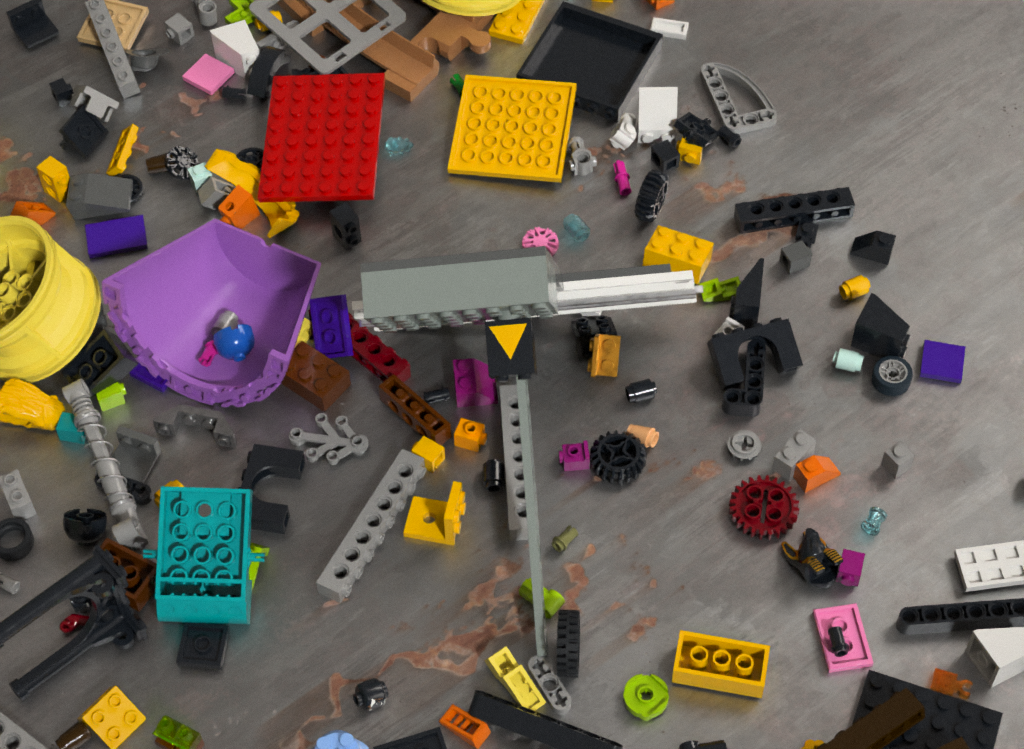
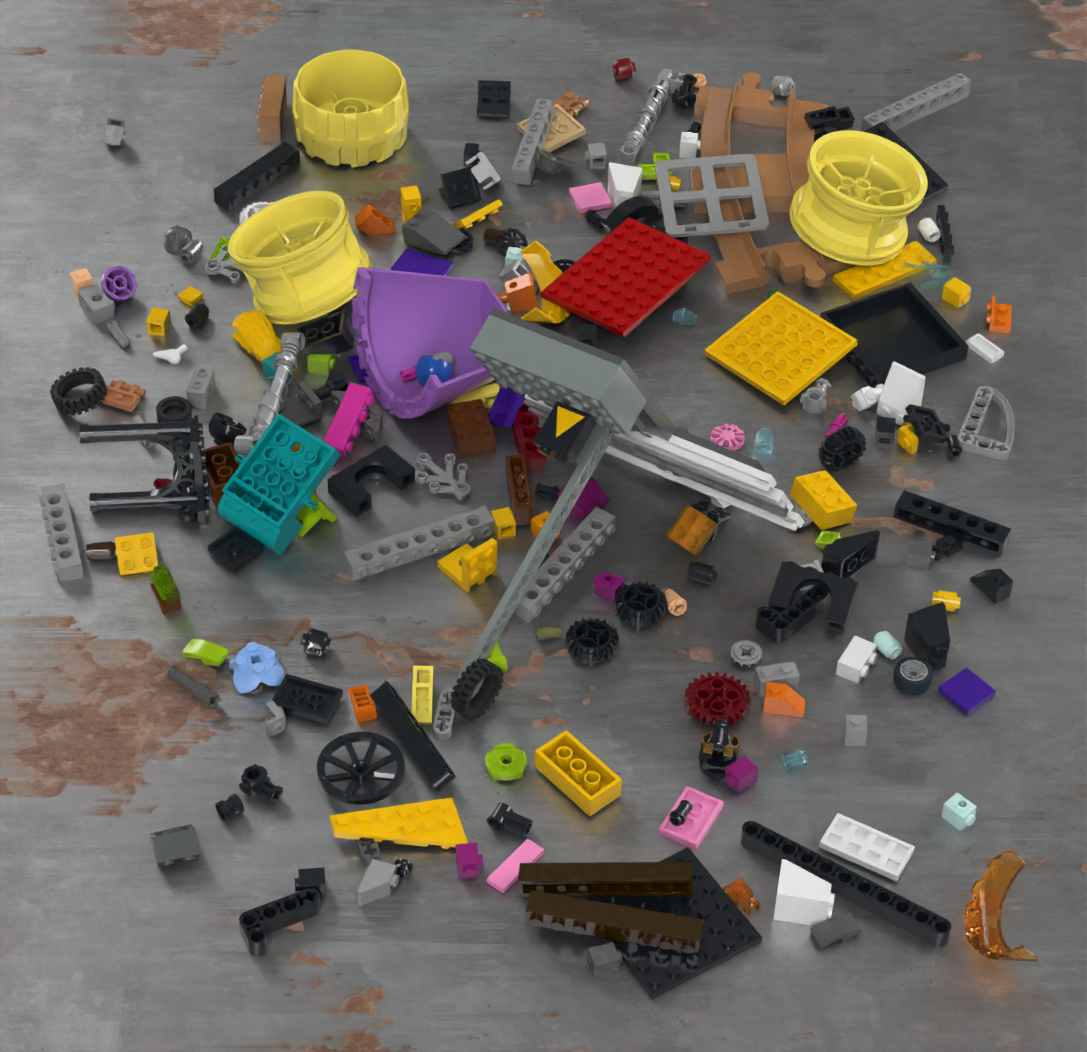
camera: 35 degrees right, 10 degrees down
none -> black connector [312,371,349,402]
none -> dark pink brick [323,382,374,459]
none -> black gear [565,617,619,665]
none -> white brick [836,636,878,684]

